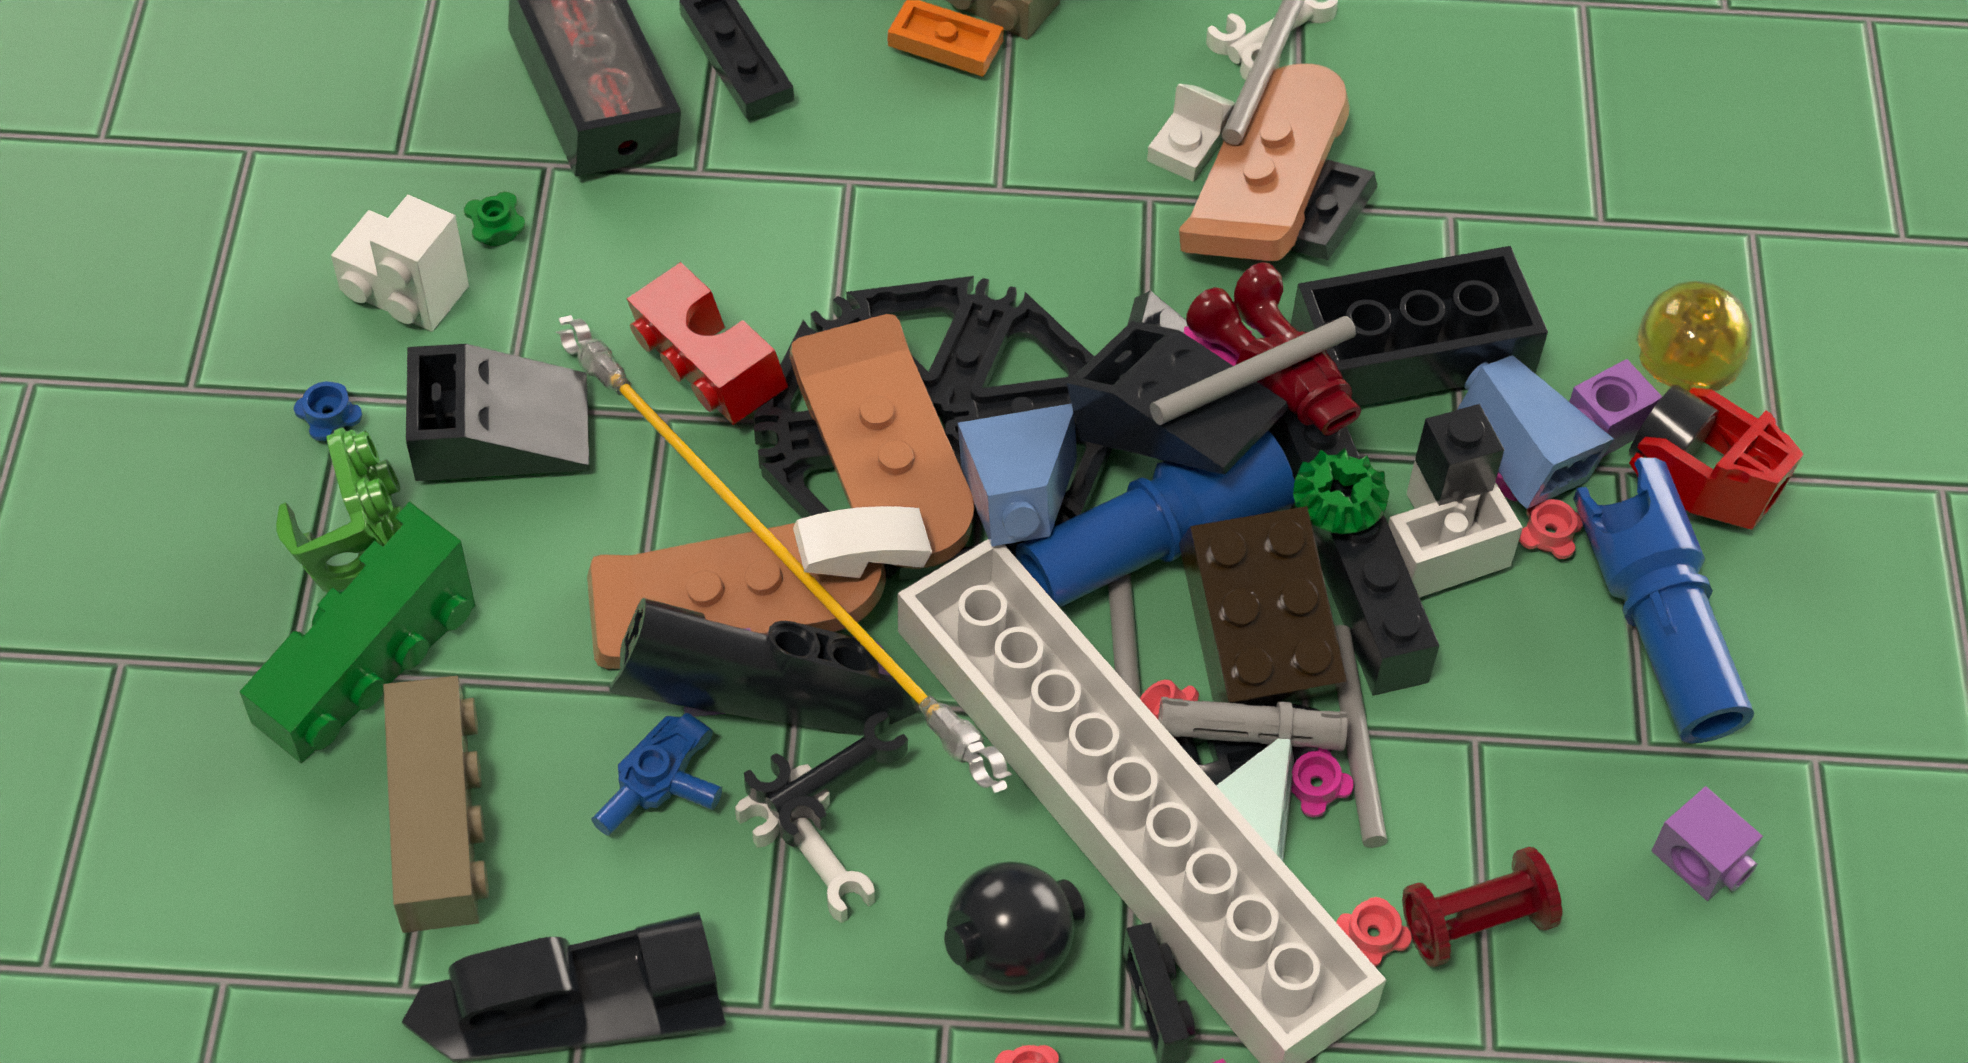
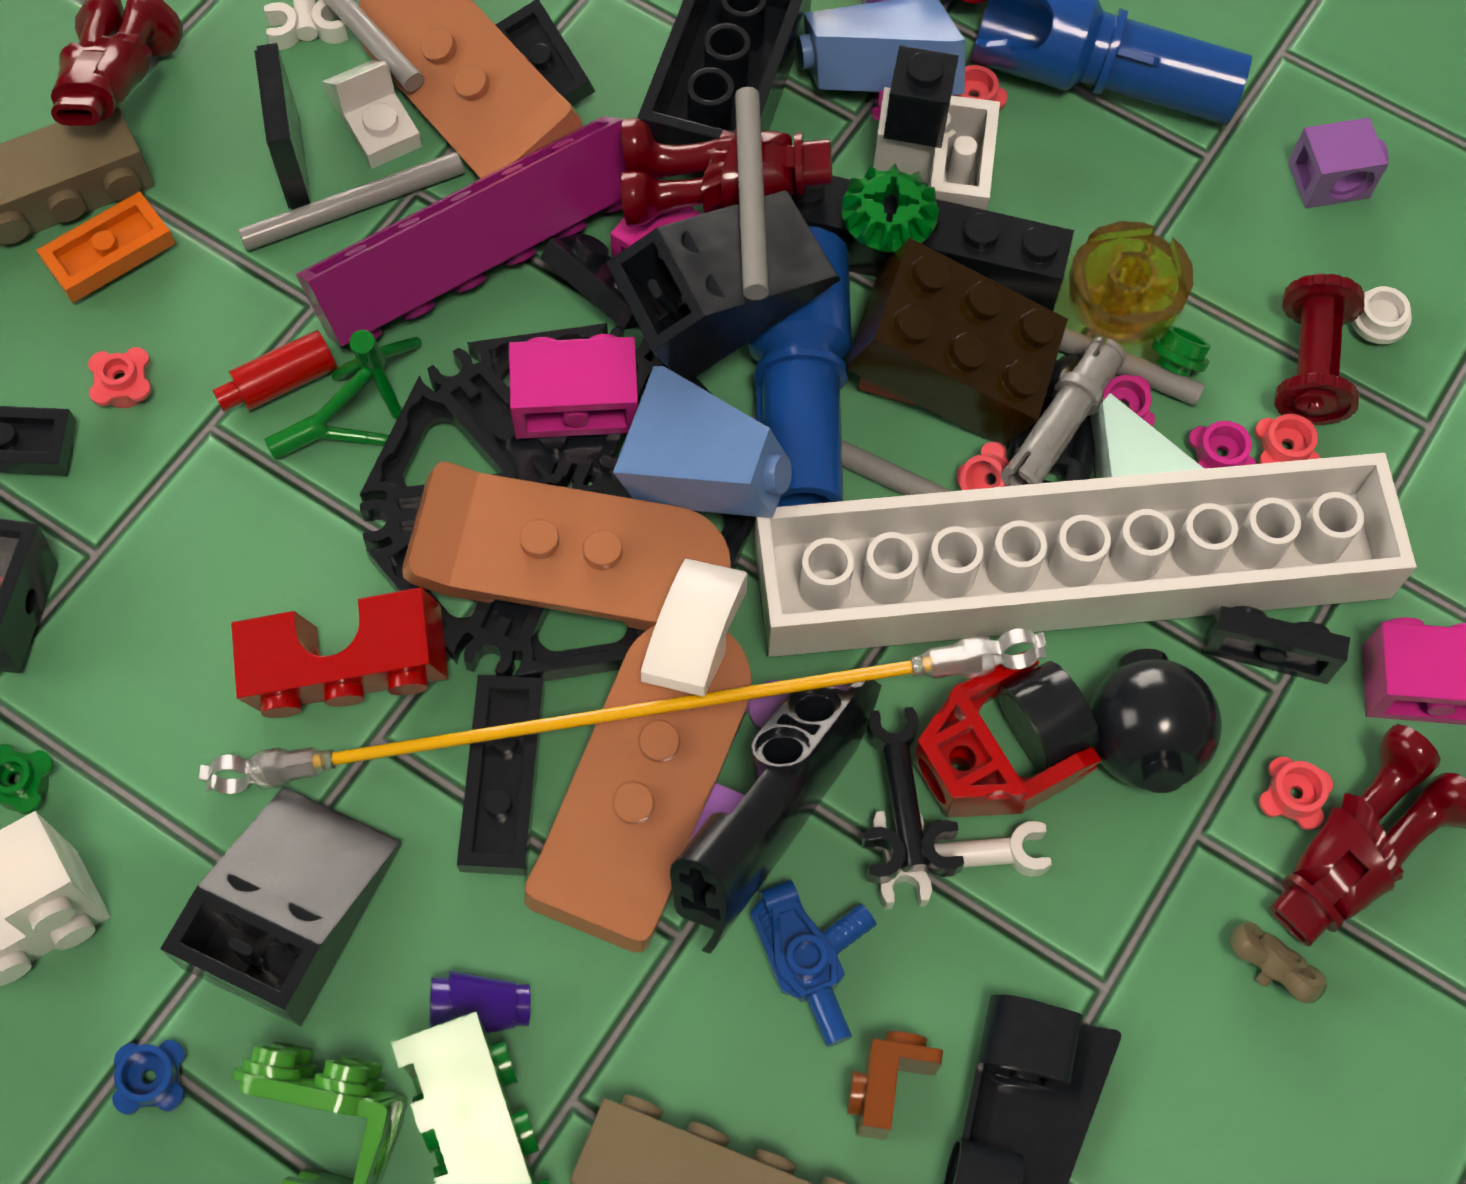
camera: 60 degrees left, 10 degrees up
none -> coral plate [88,347,151,408]
none -> red cylinder [212,330,337,412]
none -> light grey bar [238,152,464,251]
none -> black tile [254,43,311,210]
none -> green plant [264,366,389,460]
none -> magenta brick [296,116,627,347]
none -> green plant [331,330,422,419]
none -> dark purple cone [429,970,531,1033]
none -> black plate [457,675,545,876]
none -> dark pink brick [509,334,638,439]
none -> dark orange bracket [847,1031,943,1140]
none -> red piece [913,651,1102,818]
none -> clear yellow cylinder [1069,221,1194,345]
none -> green plate [1151,325,1211,377]
none -> dark pink plate [1188,421,1256,469]
none -> white plate [1351,286,1412,344]

